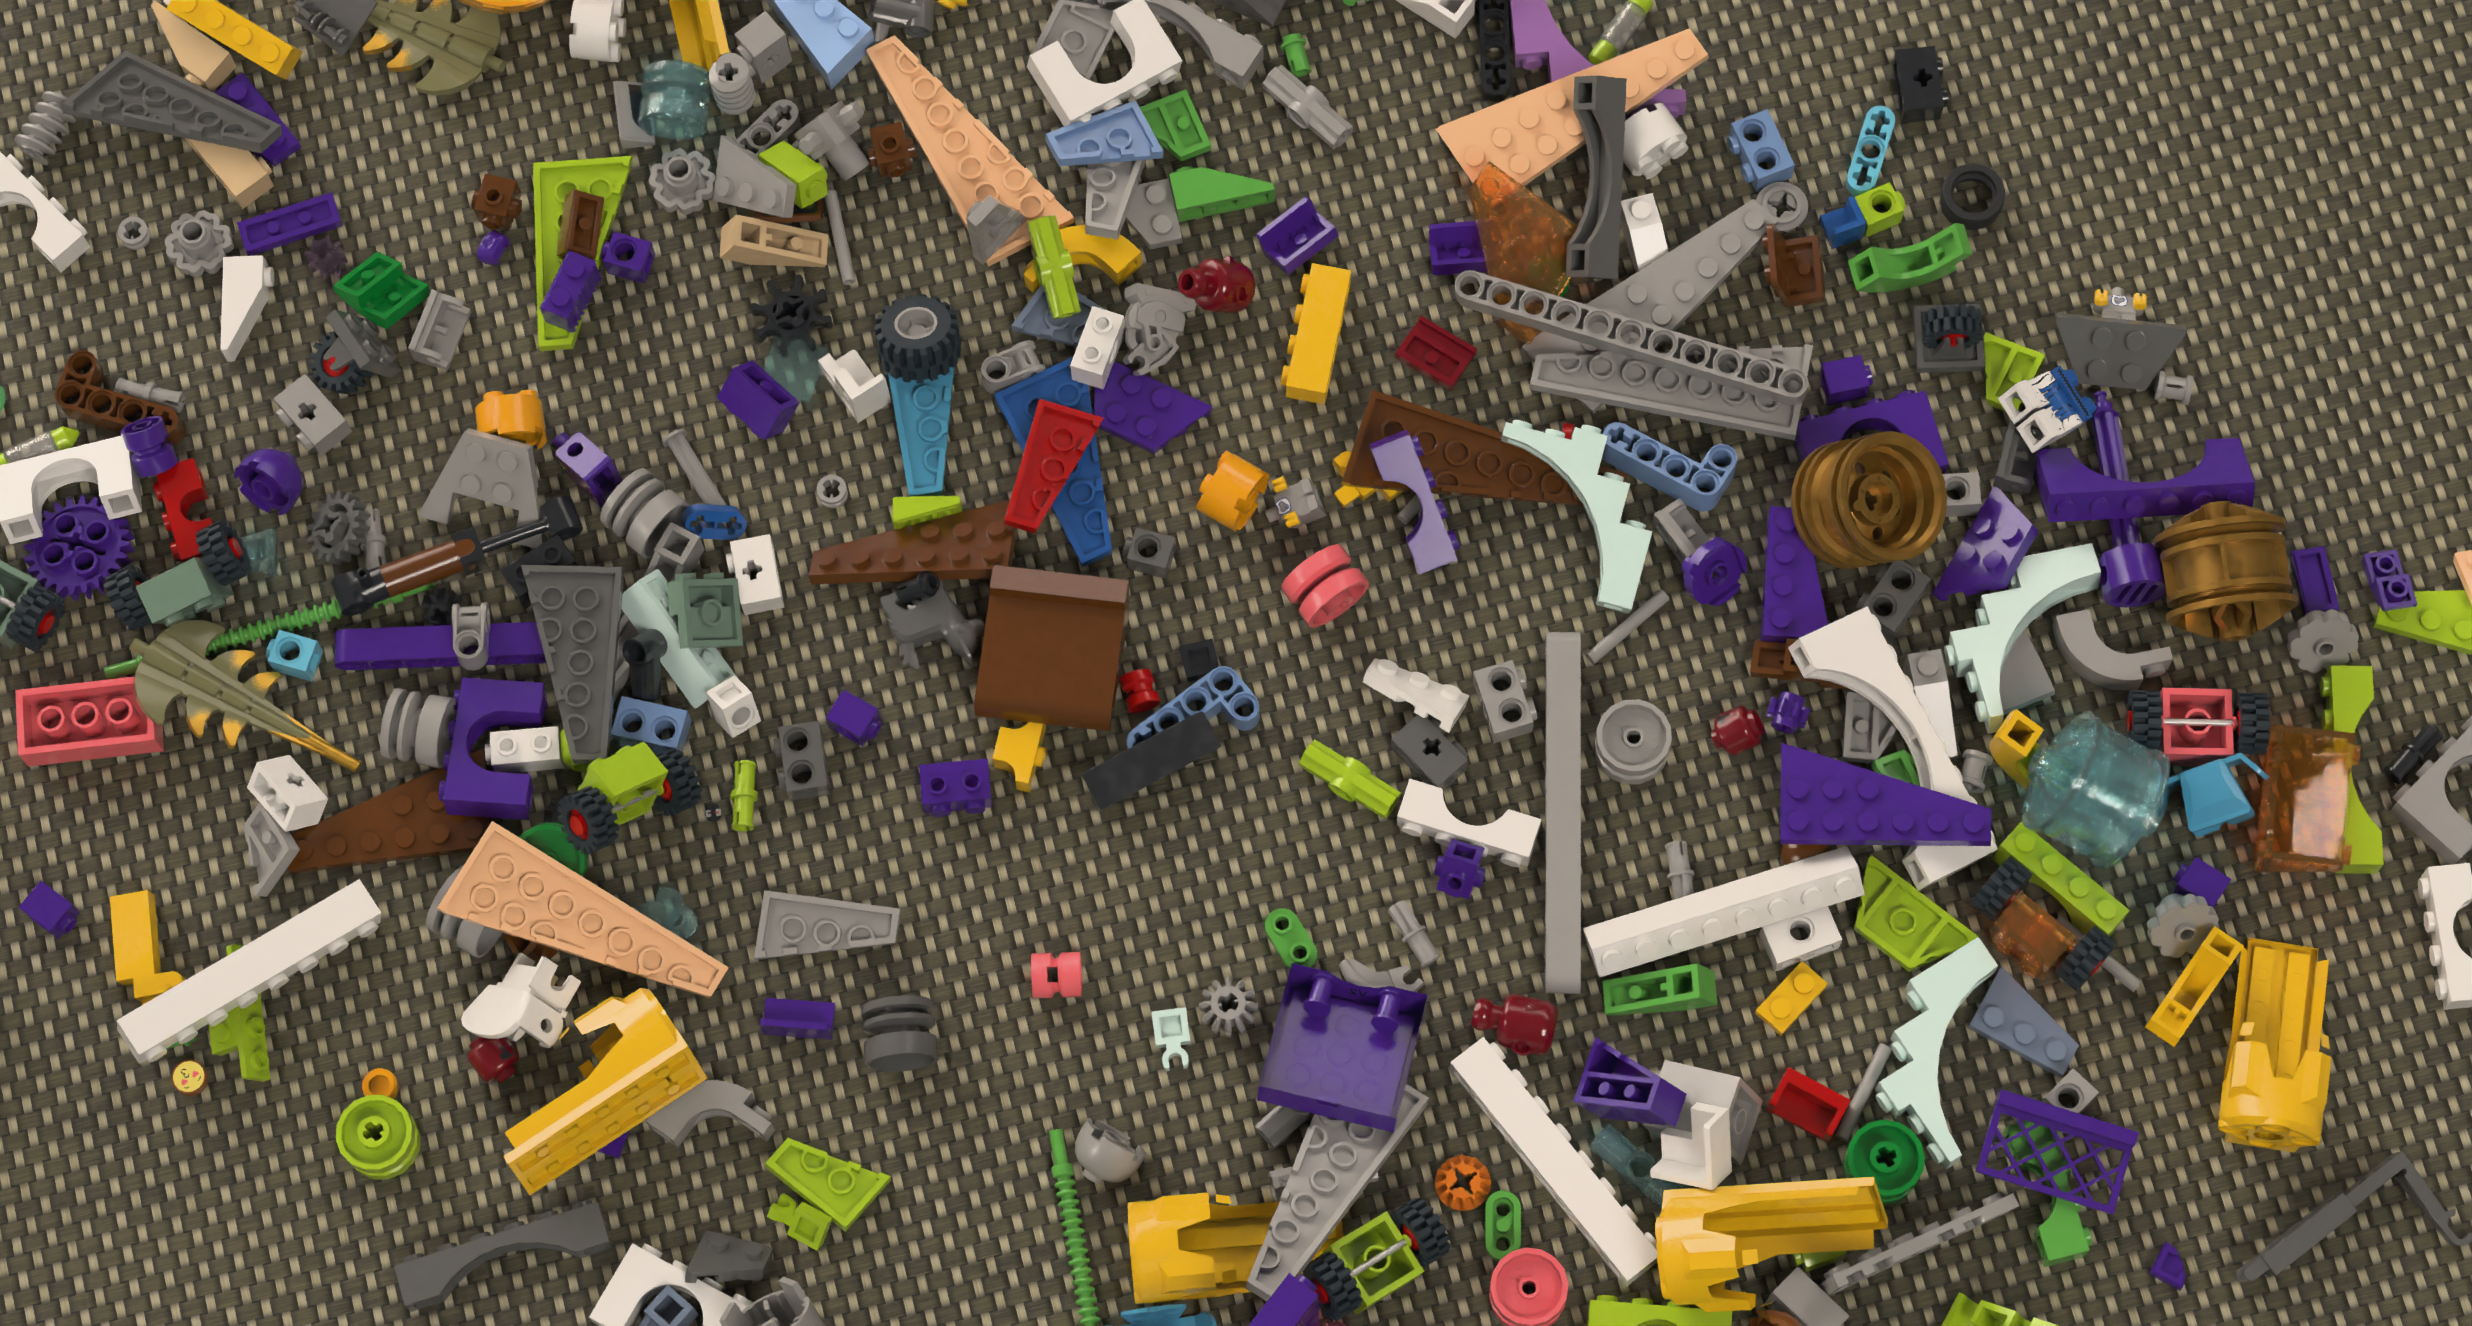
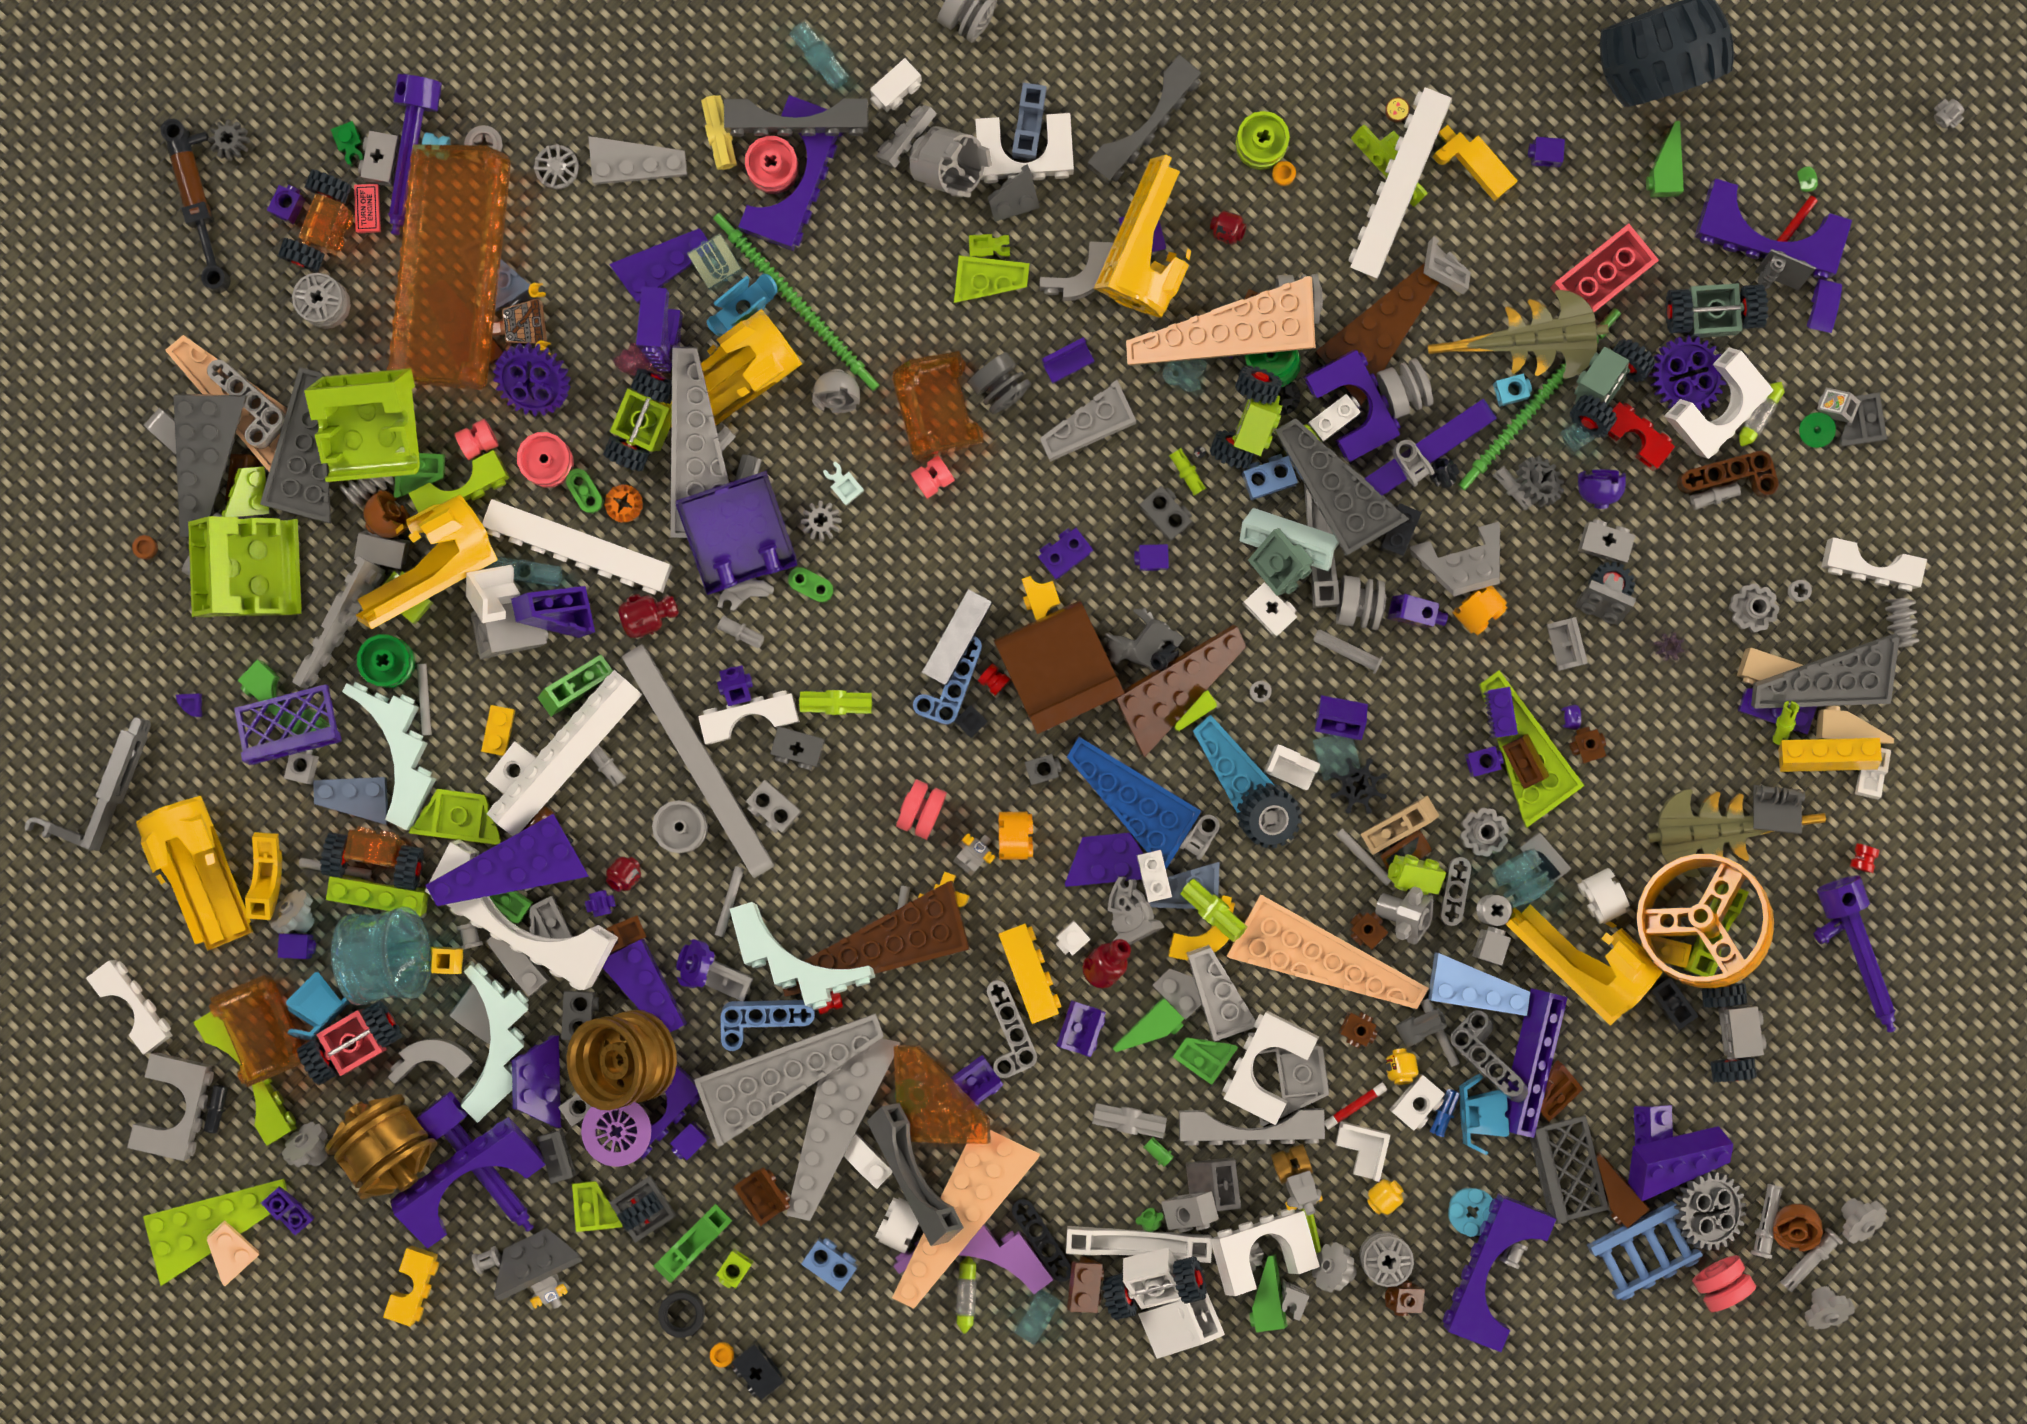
camera: 150 degrees right, 15 degrees up
dark purple wheel [120,416,178,477] -> none
white slope [220,255,274,362] -> none
dark purple plate [237,192,343,256] -> none
white brick [247,755,328,832] -> none
black piece [331,496,583,616] -> none
green slope [333,251,430,330] -> none
white piece [461,953,581,1048] -> none
black piece [622,629,668,701] -> none
blue beam [681,504,747,540] -> none
white brick [706,675,761,738] -> none
light grey wing [712,135,796,218] -> none
light grey wing [966,195,1027,265] -> none
red wing [1003,399,1104,533] -> none
medium blue wing [1045,100,1163,166] -> none
white wing [1363,658,1469,733] -> none
arch [1369,430,1460,574] -> none
dark red plate [1395,315,1477,391] -> none
light grey beam [1455,270,1808,405] -> none
light grey gear [1756,182,1808,233] -> none
red panel [1766,1067,1851,1144] -> none
blue panel [1819,195,1866,249] -> none
medium azure beam [1846,106,1895,197] -> none
white hips [1998,366,2097,453] -> none
dark purple tile [2289,546,2340,616] -> none
none -> yellow arch [383,1245,439,1327]
none -> medium lavender piece [581,1102,651,1167]
none -> light orange tile [710,1342,734,1368]
none -> clear orange windscreen [893,351,984,460]
none -> light grey beam [987,979,1037,1078]
none -> white brick [1056,920,1090,956]
none -> reddish brown brick [1338,1011,1378,1048]
none -> lime pin [1772,701,1799,745]

